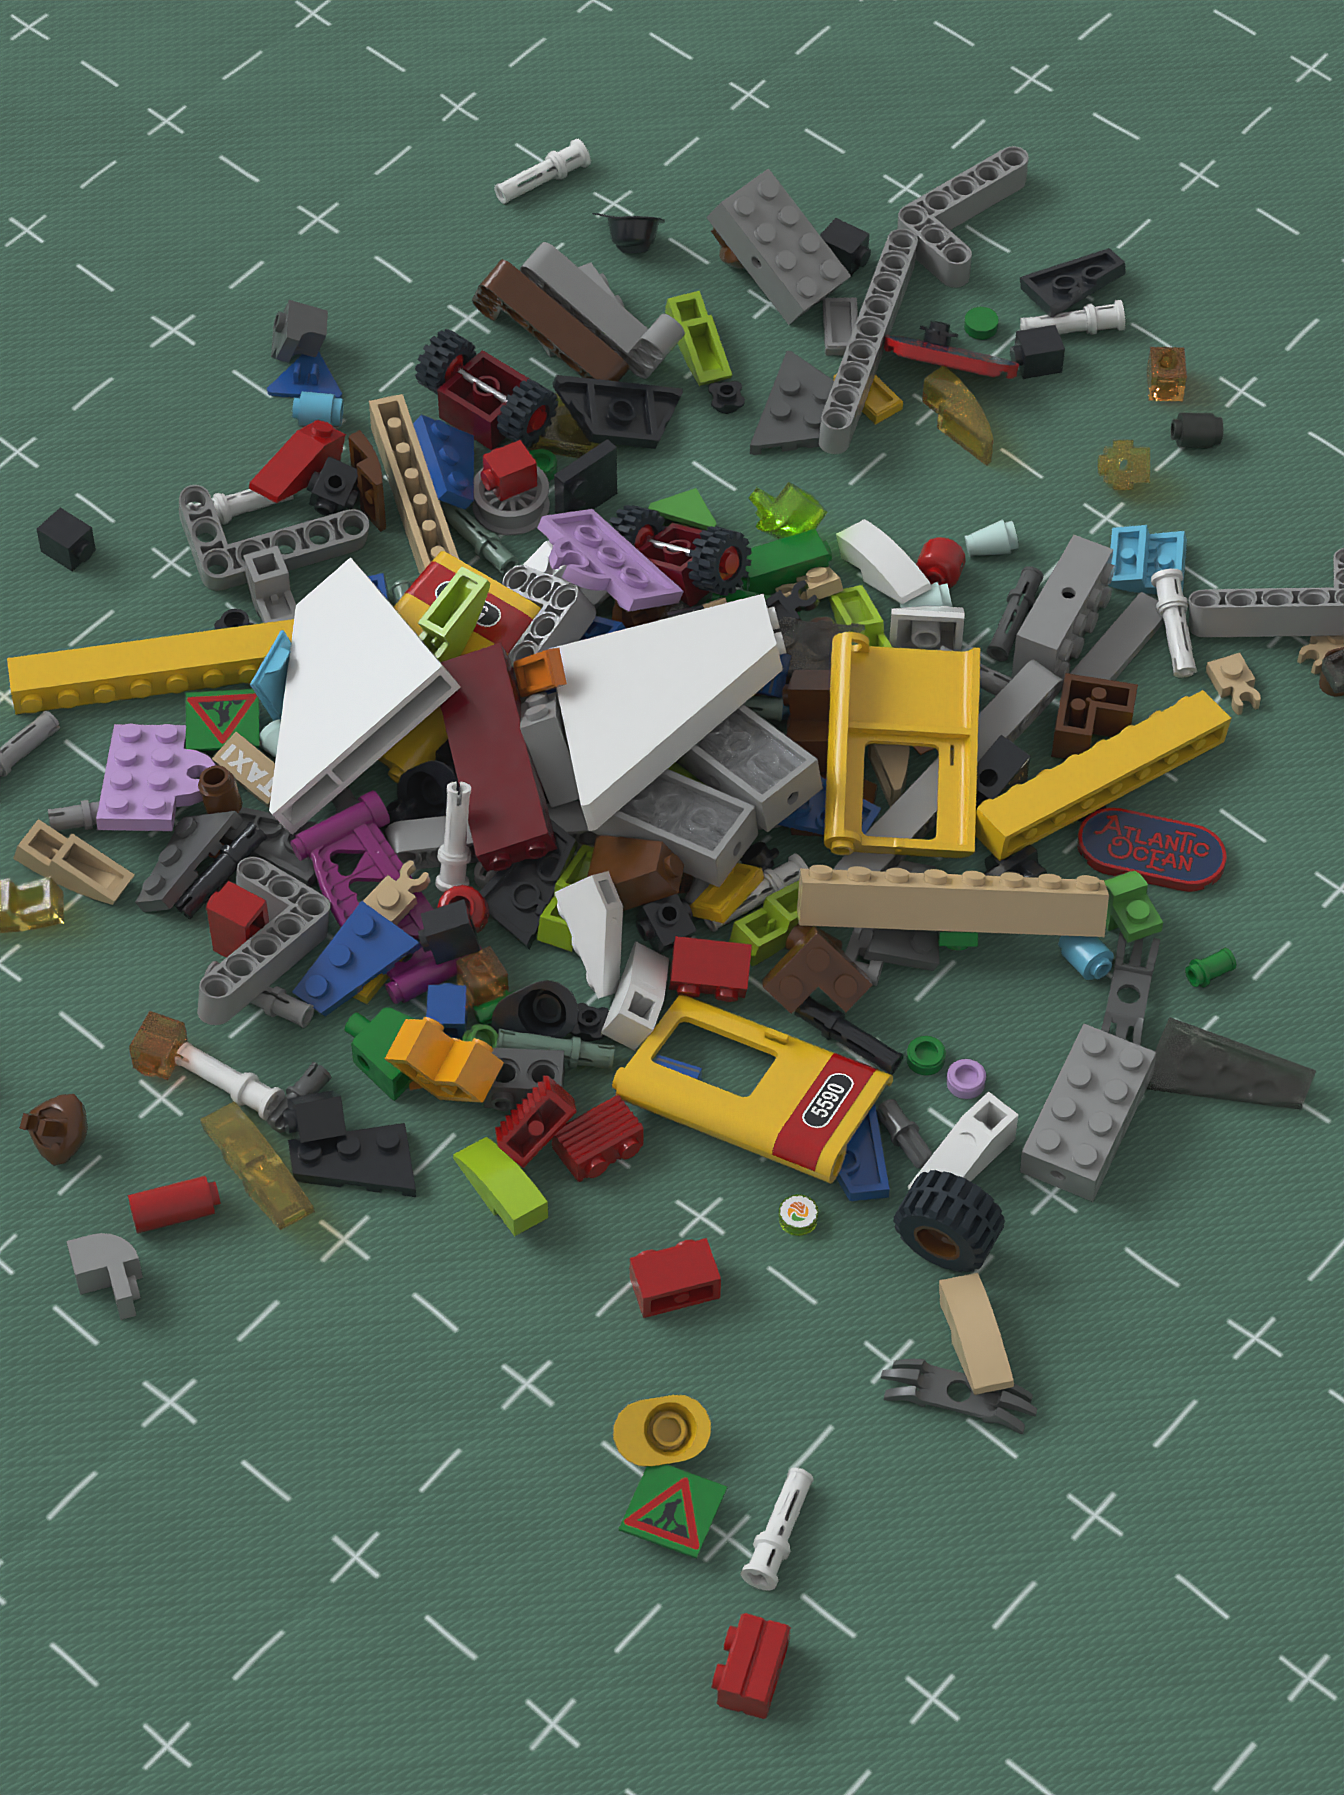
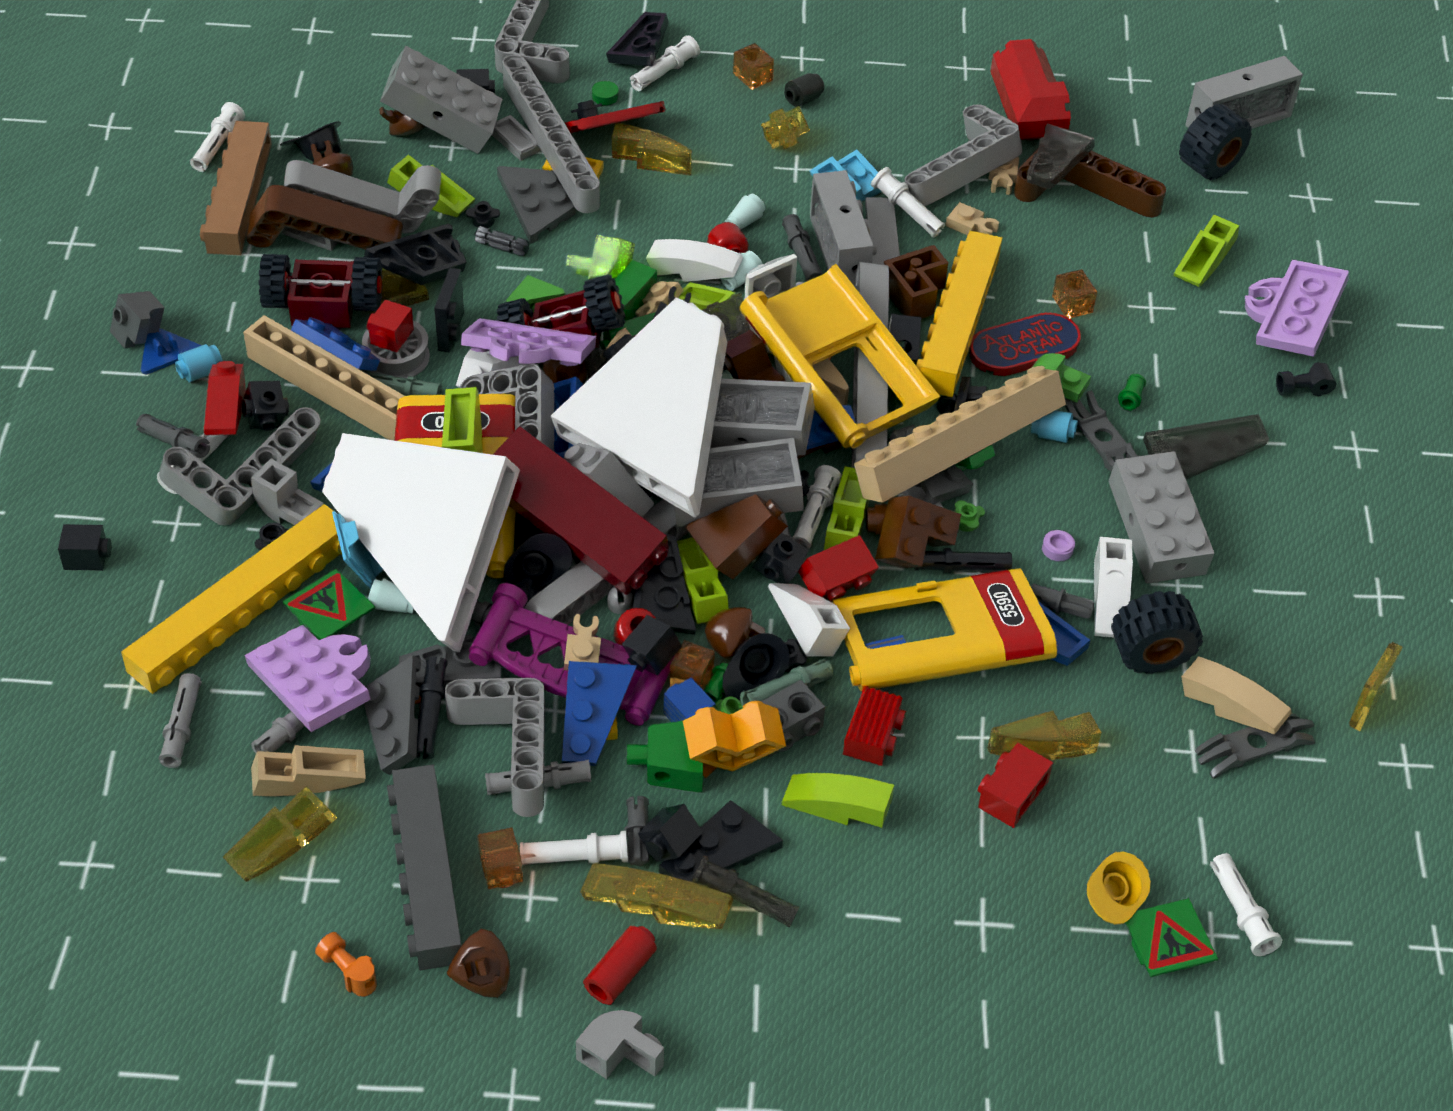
camera: 40 degrees left, 5 degrees down
reddish brown brick [198,765,243,814] -> none
red brick [206,881,269,958] -> none
tan tile [212,732,275,808] -> none
reddish brown slope [348,430,386,532] -> none
white pin [435,782,471,892] -> none
red brick [495,1076,577,1168] -> none
orange tile [513,648,567,698] -> none
white slope [554,871,623,999] -> none
yellow tile [690,863,765,924] -> none
red brick [712,1613,791,1719] -> none
tile [778,1194,819,1236] -> none
green tile [906,1036,946,1076] -> none
black brick [1010,325,1065,379] -> none
none -> dark grey pin [136,413,210,458]
none -> medium nougat brick [200,121,272,255]
none -> reddish brown piece [310,140,353,177]
none -> dark grey brick [387,764,461,970]
none -> black axle [475,226,529,256]
none -> clear smoke pin [690,854,799,928]
none -> reddish brown piece [705,607,765,659]
none -> bright green plate [954,500,985,532]
none -> clear yellow slope [987,710,1102,760]
none -> clear orange brick [1052,269,1097,319]
none -> clear yellow tile [1349,642,1403,731]

